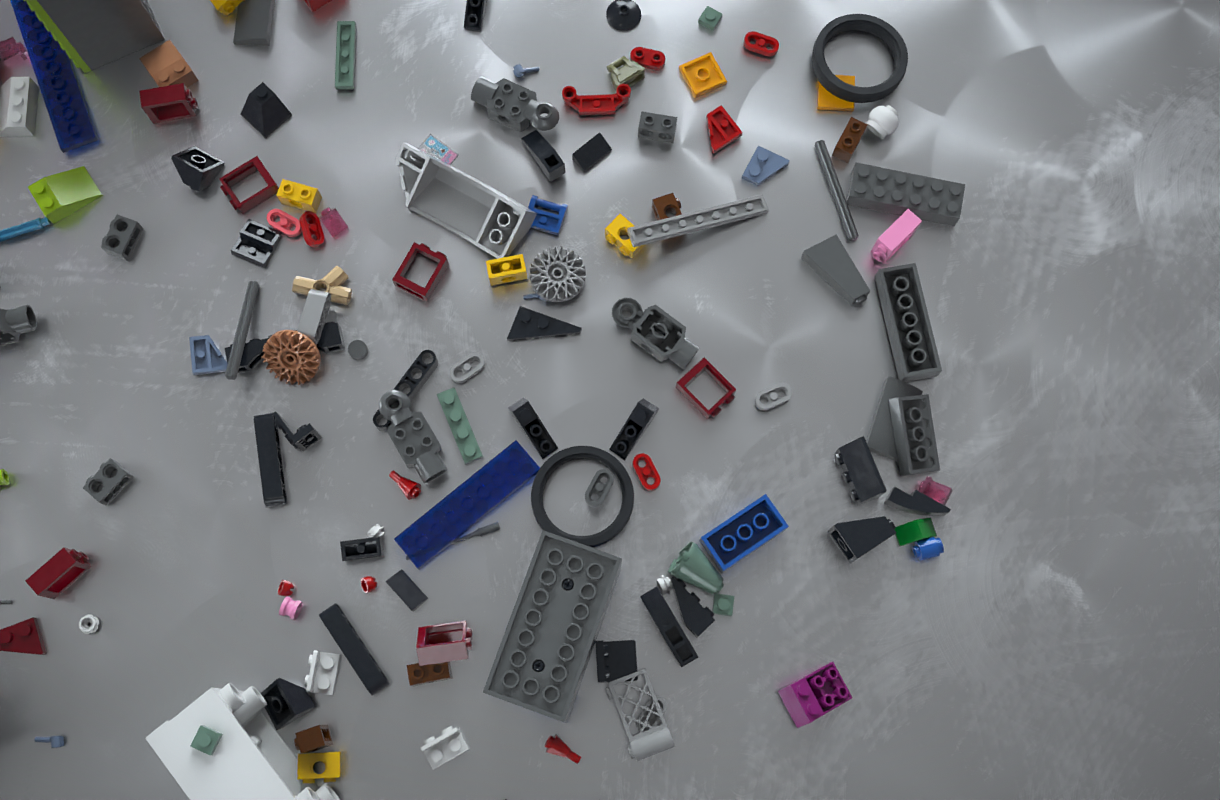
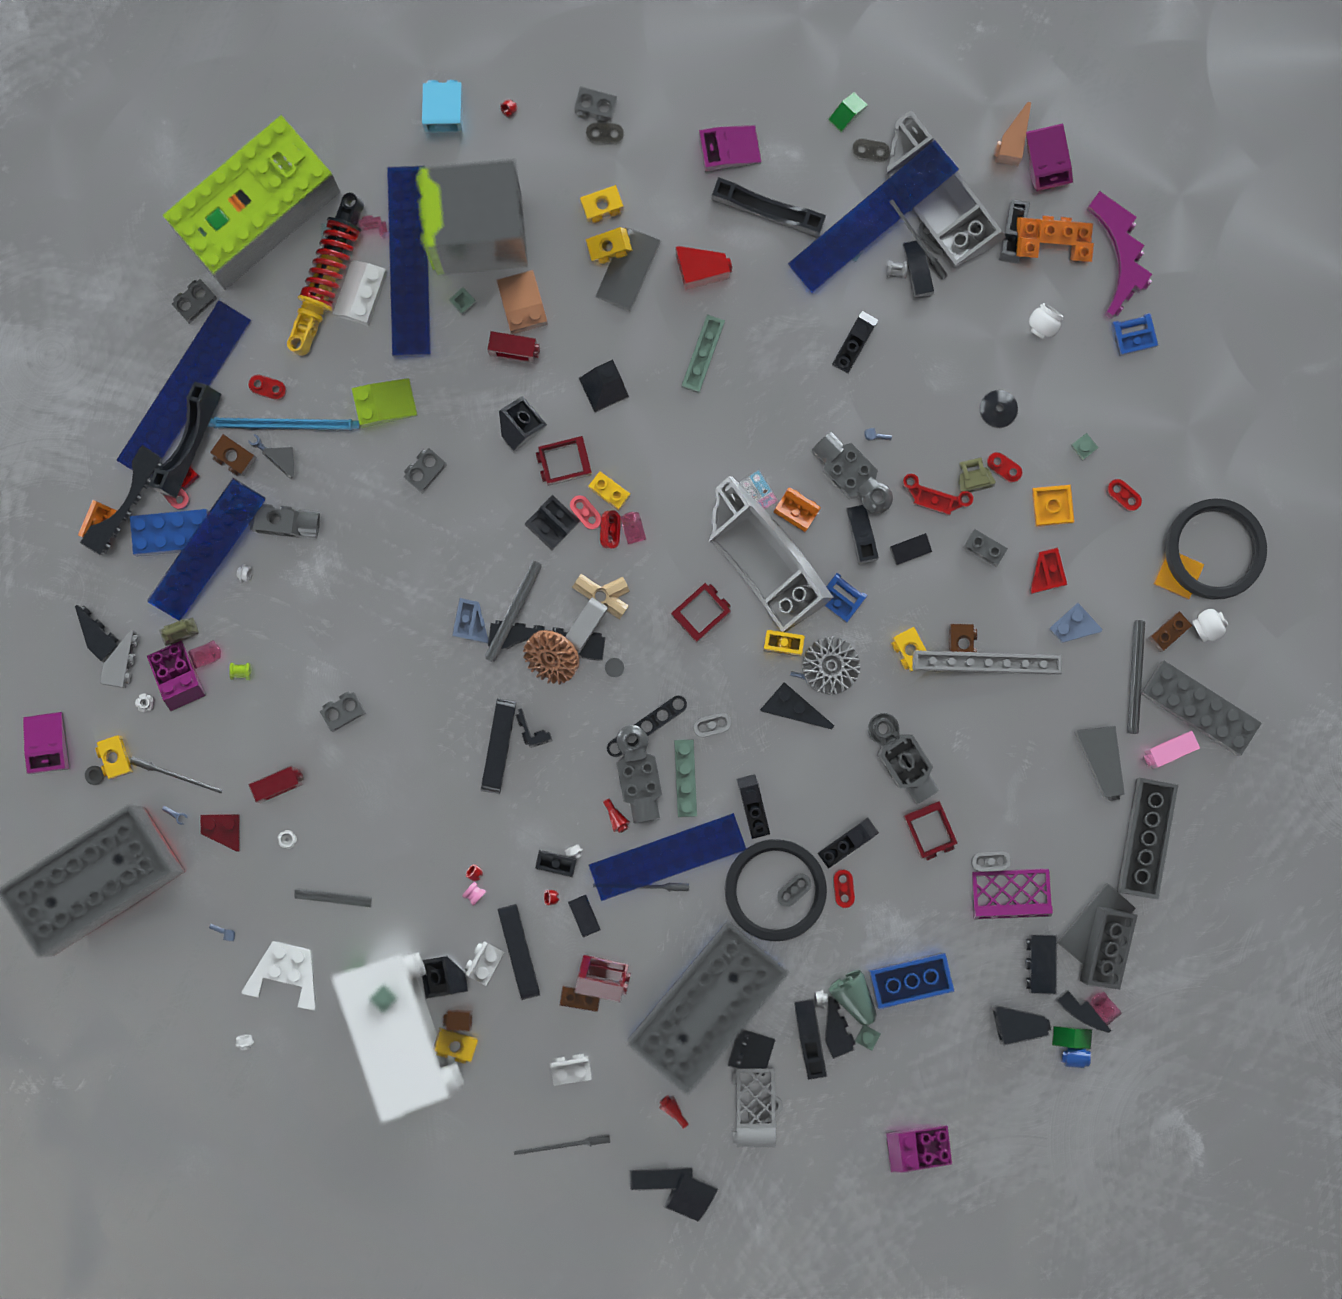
camera: 20 degrees right, 10 degrees up
none -> white wing [241,941,316,1011]
none -> dark grey axle [294,888,372,908]
none -> sand green plate [449,287,476,315]
none -> orange bracket [773,488,821,532]
none -> magenta fence [972,869,1053,920]

